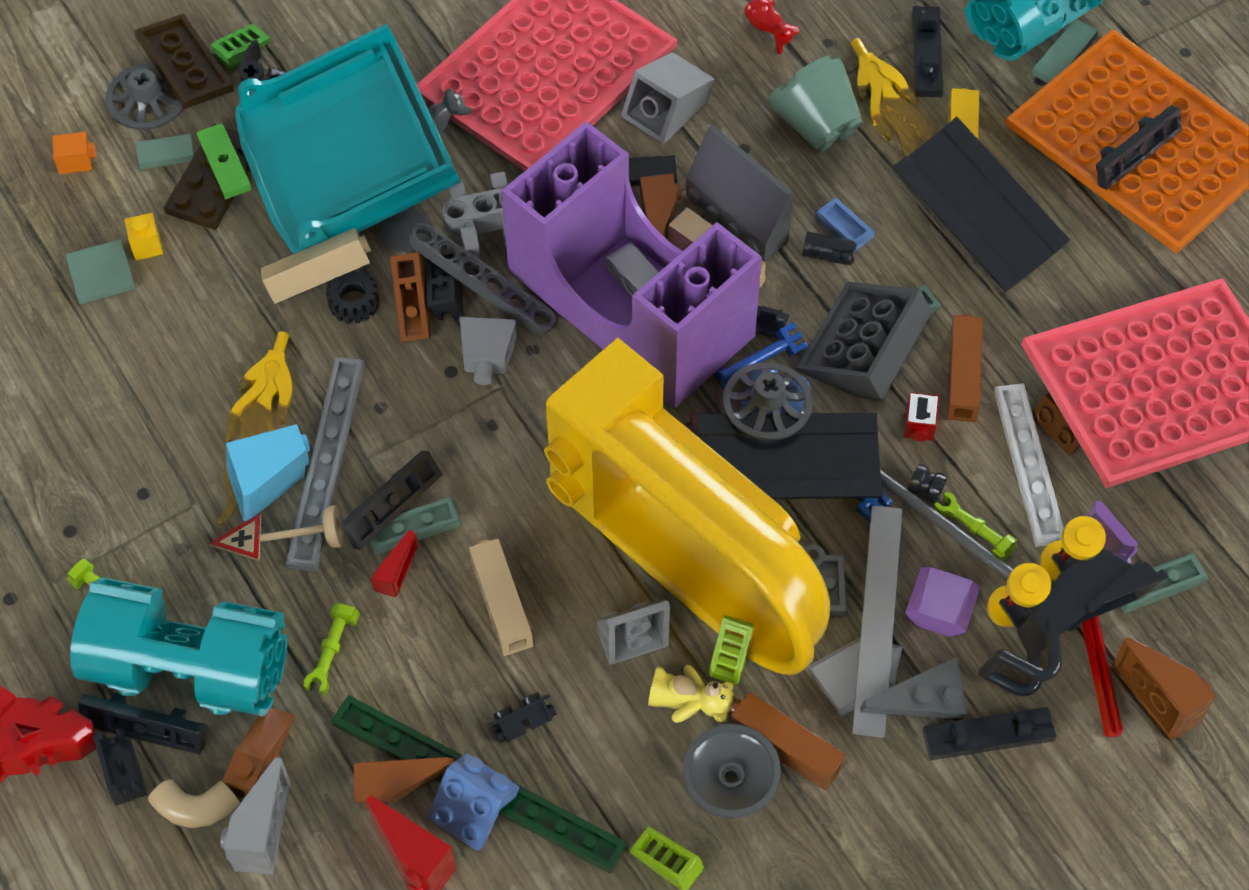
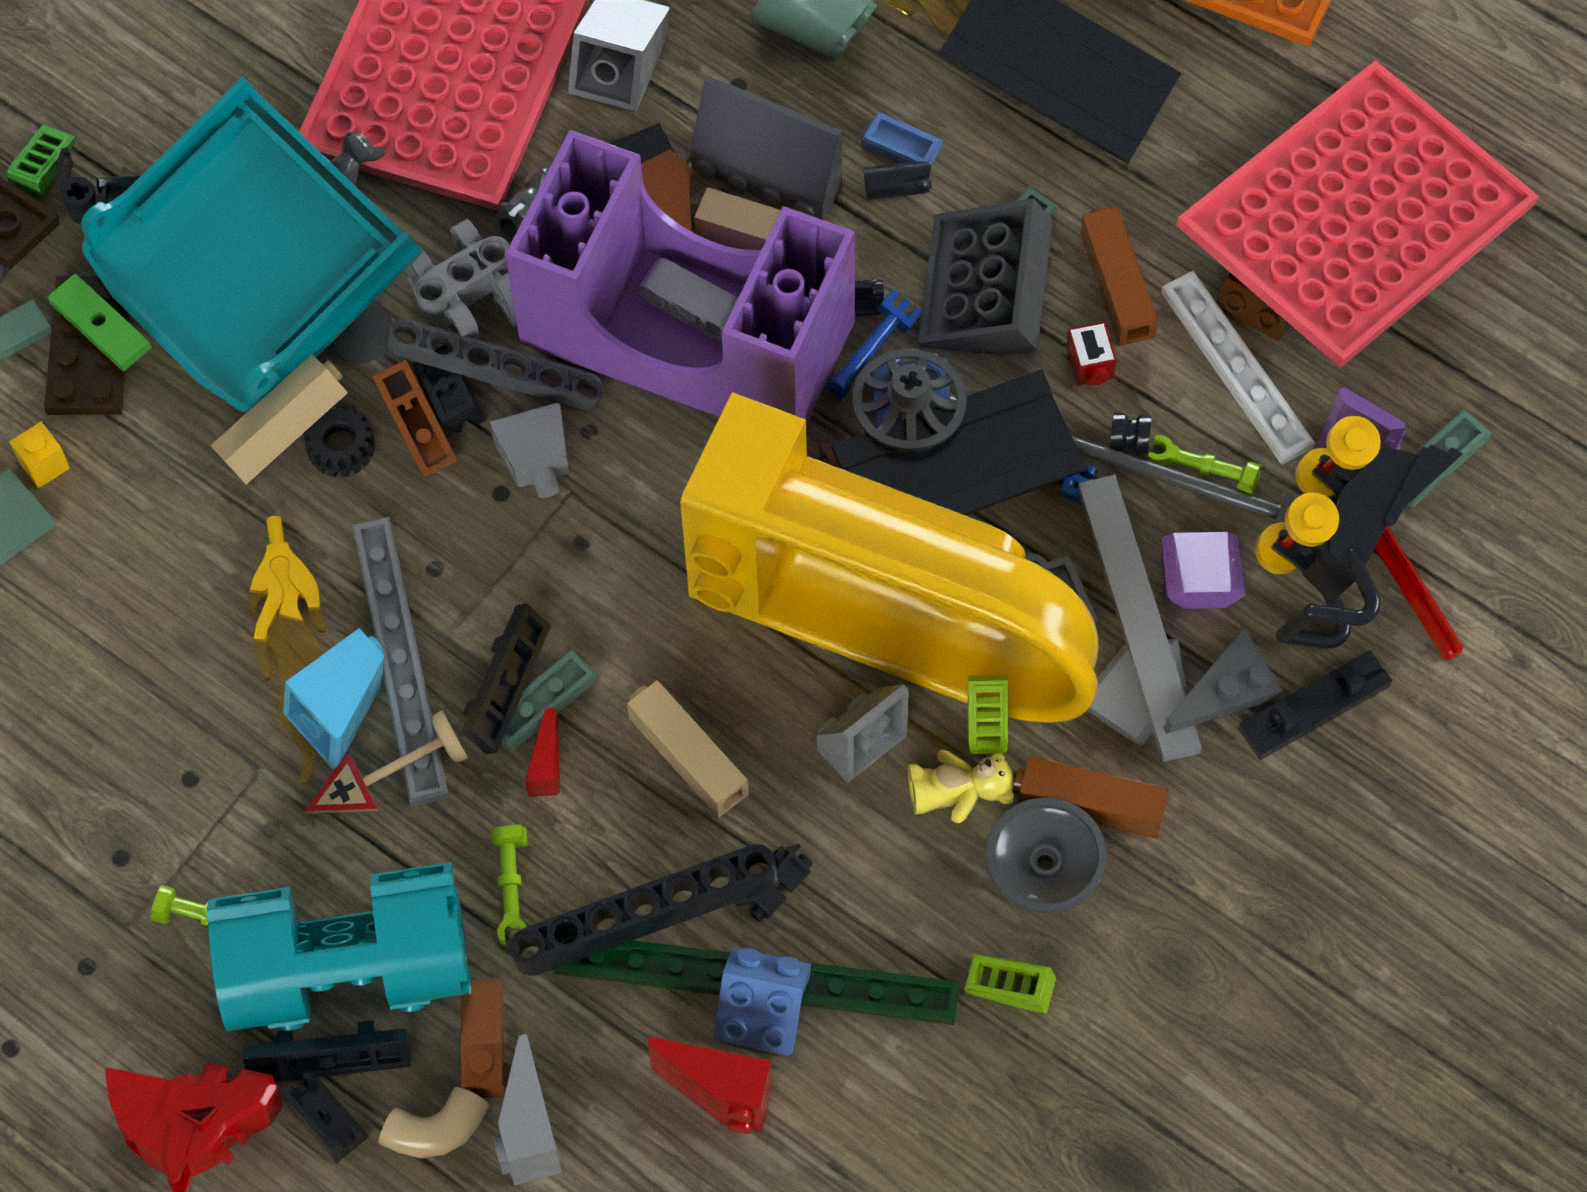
camera: 20 degrees left, 5 degrees up
dark orange slope [353,757,456,810] -> none
dark orange slope [1112,637,1216,741] -> none
none -> black beam [509,844,778,976]

